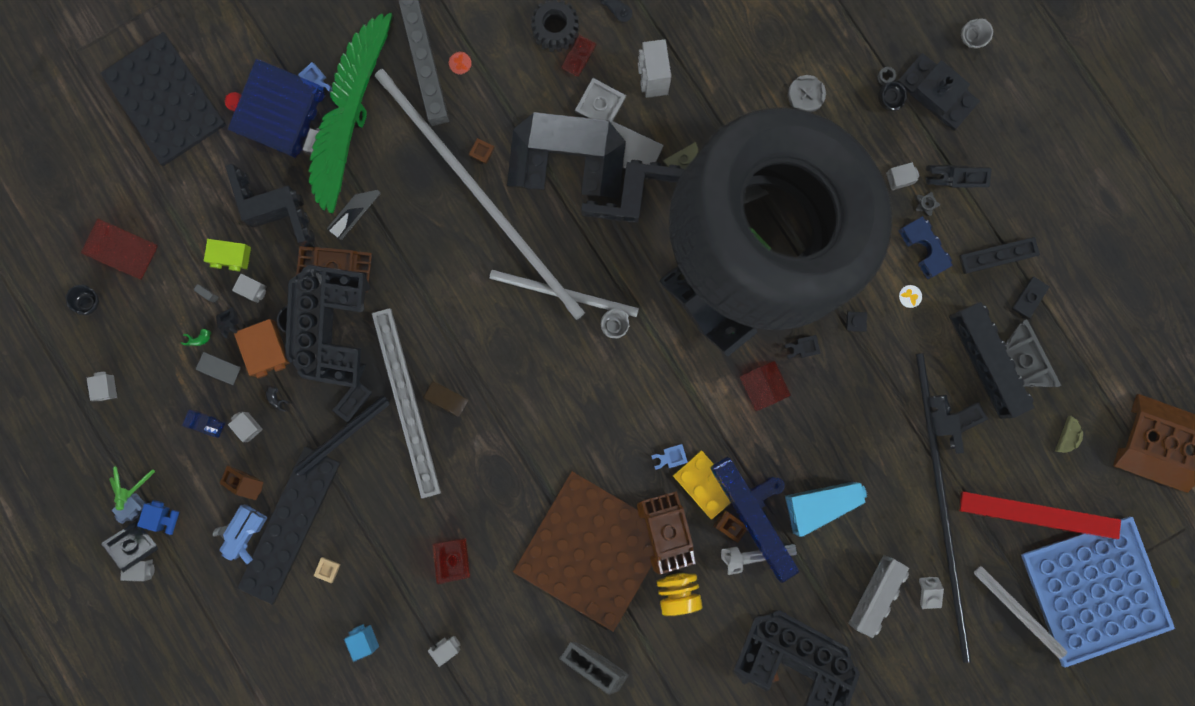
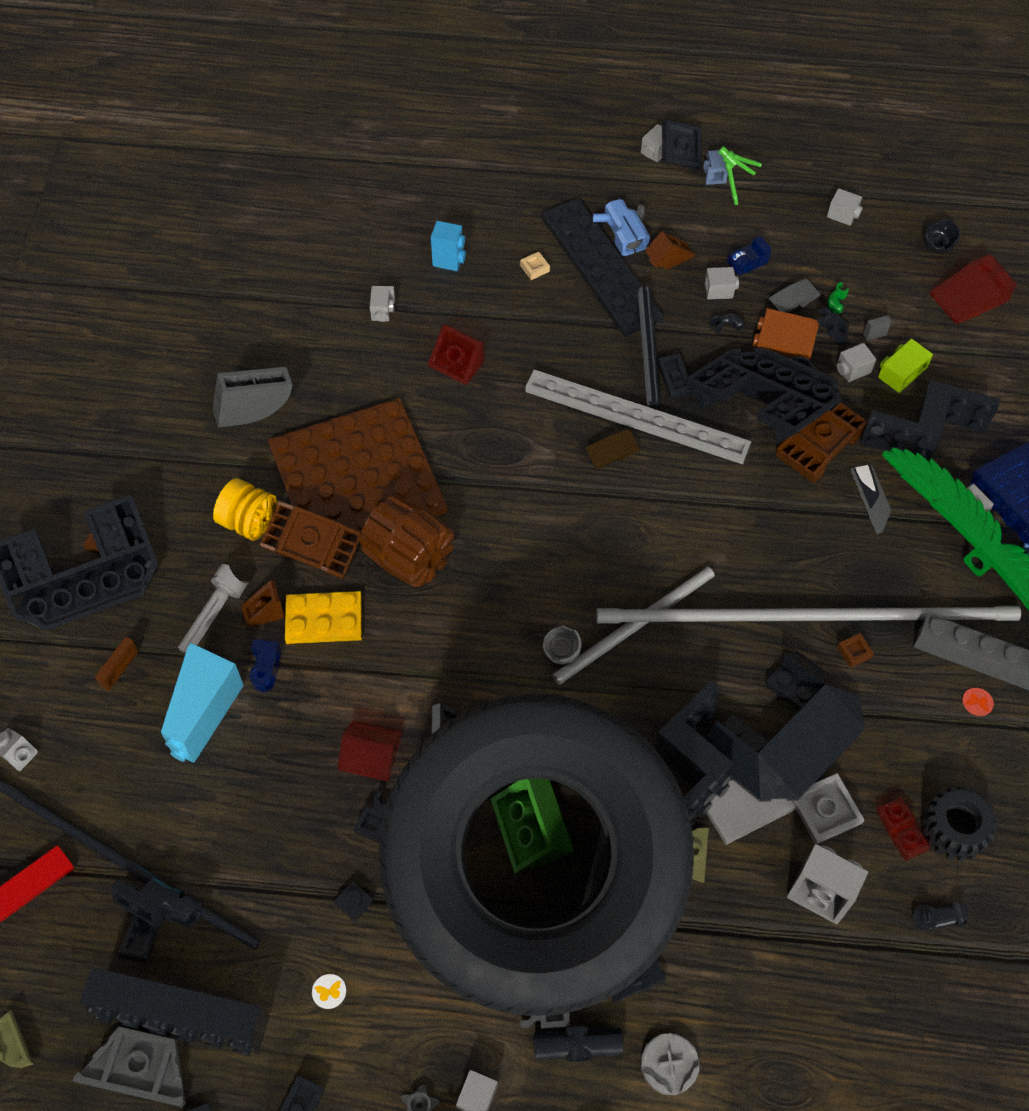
camera: 125 degrees right, 25 degrees down
blue brick [137,500,179,535] -> none
medium blue plate [651,444,688,470] -> none
clear blue beam [711,457,799,583] -> none
light grey slope [848,555,909,638] -> none
dark blue arch [898,216,953,279] -> none
none -> reddish brown tile [95,637,139,691]
none -> reddish brown wheel [359,495,455,587]

